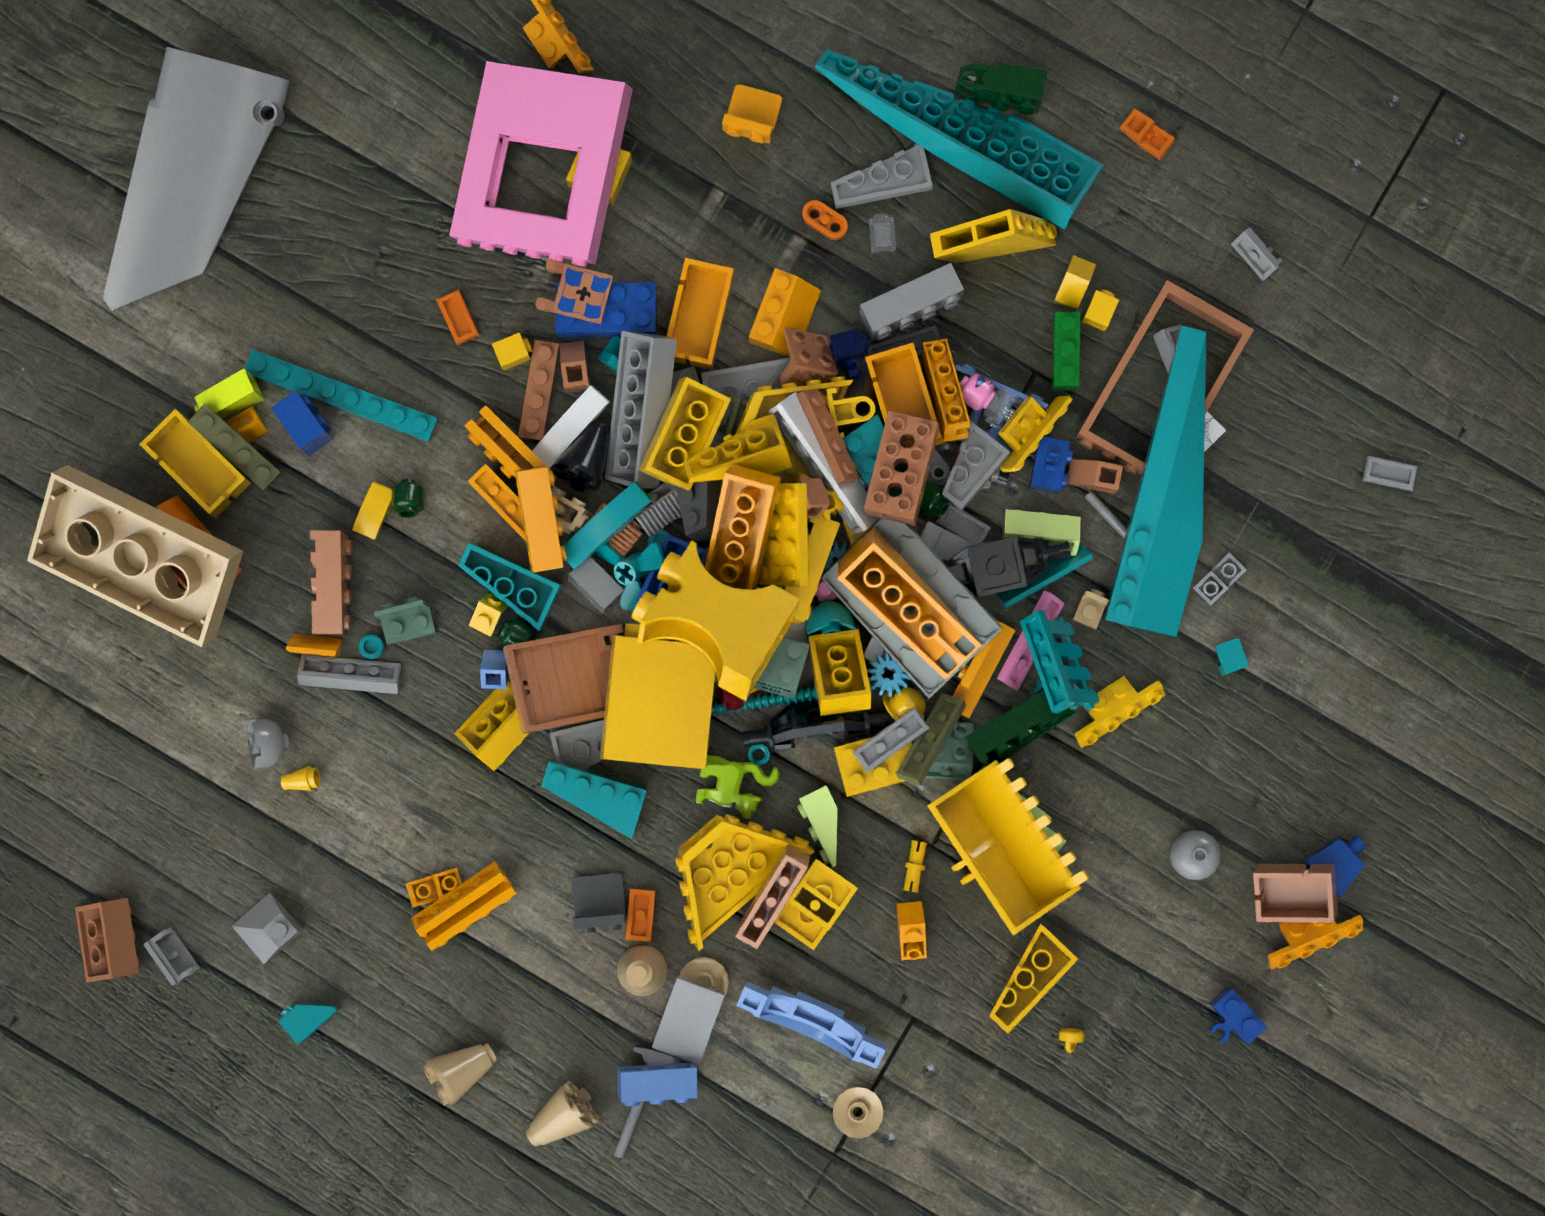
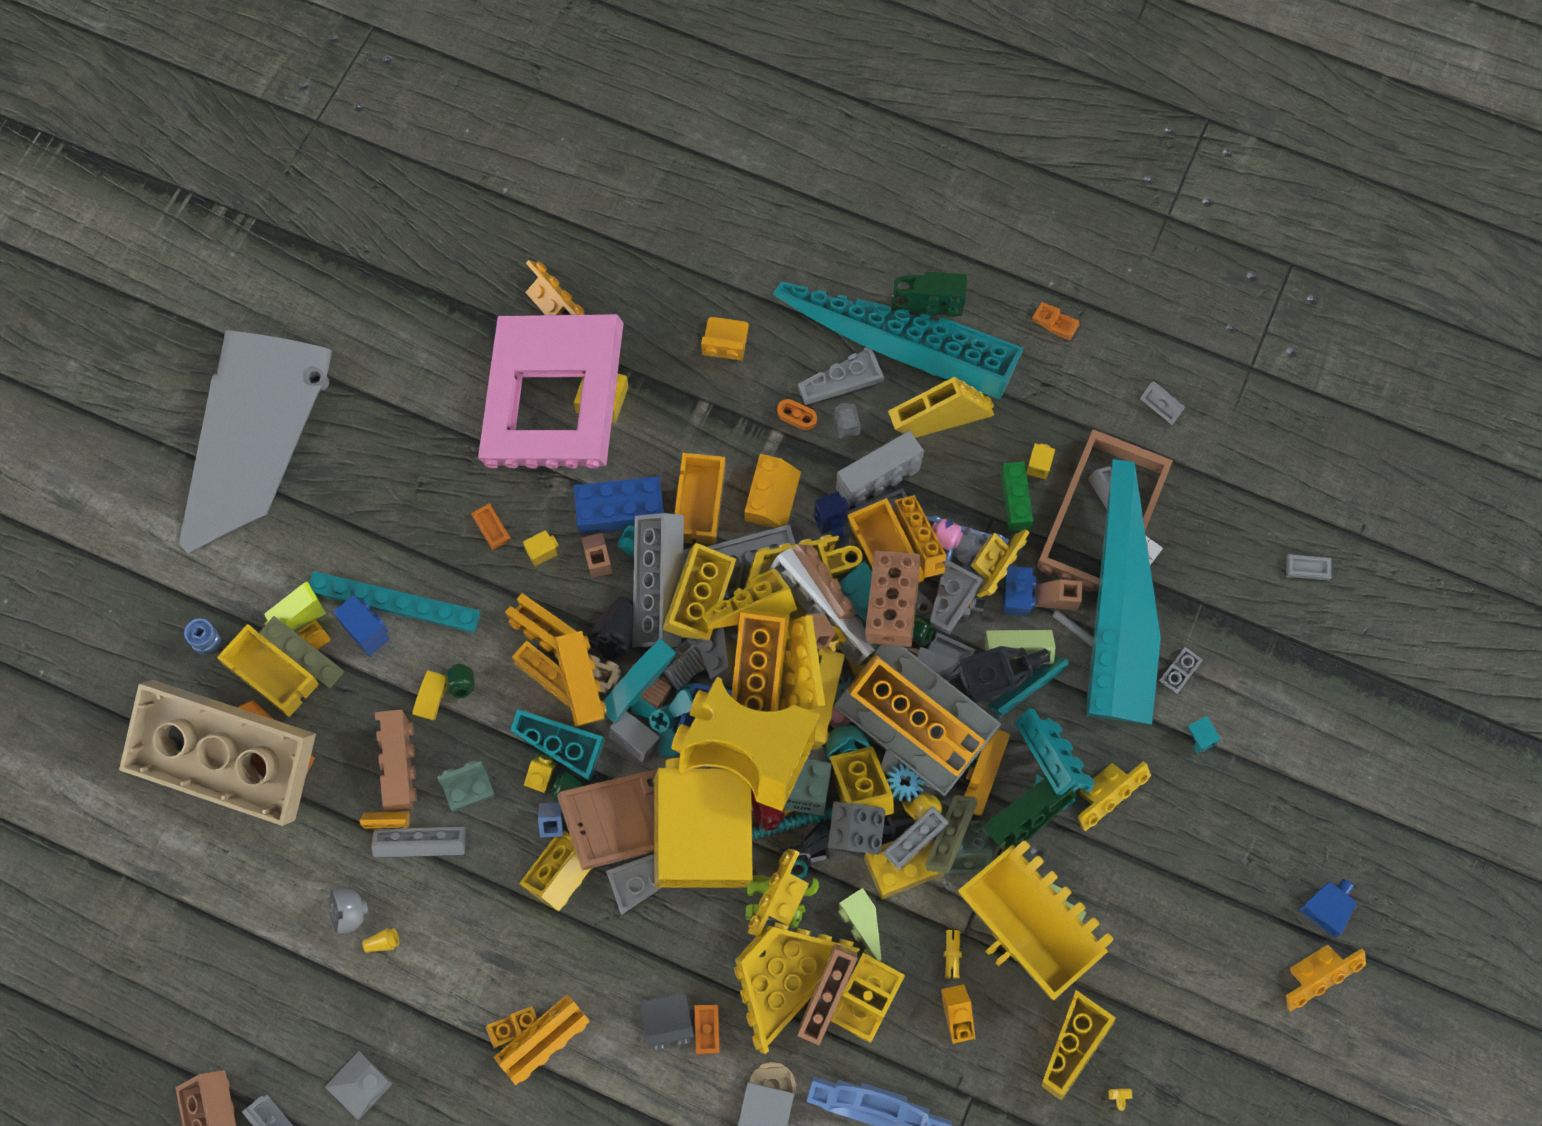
camera: 10 degrees left, 15 degrees down
teal tile [359,634,385,660] -> none
nougat plate [518,340,559,442] -> none
white slope [532,385,610,470] -> none
nougat flag [535,259,614,325] -> none
teal wedge [542,759,647,839] -> none
tan cone [617,945,668,996] -> none
nougat bracket [779,328,838,387] -> none
bright pink plate [997,591,1065,691] -> none
yellow slope [1054,255,1096,310] -> none
tan bracket [1072,589,1109,630] -> none
light grey cylinder [1169,830,1221,880] -> none
blue brick [1209,987,1267,1044] -> none
nougat piece [1253,864,1338,923] -> none
none -> medium blue wheel [184,618,221,655]
none -> yellow bracket [748,849,809,937]
none -> dark grey bracket [828,802,885,855]

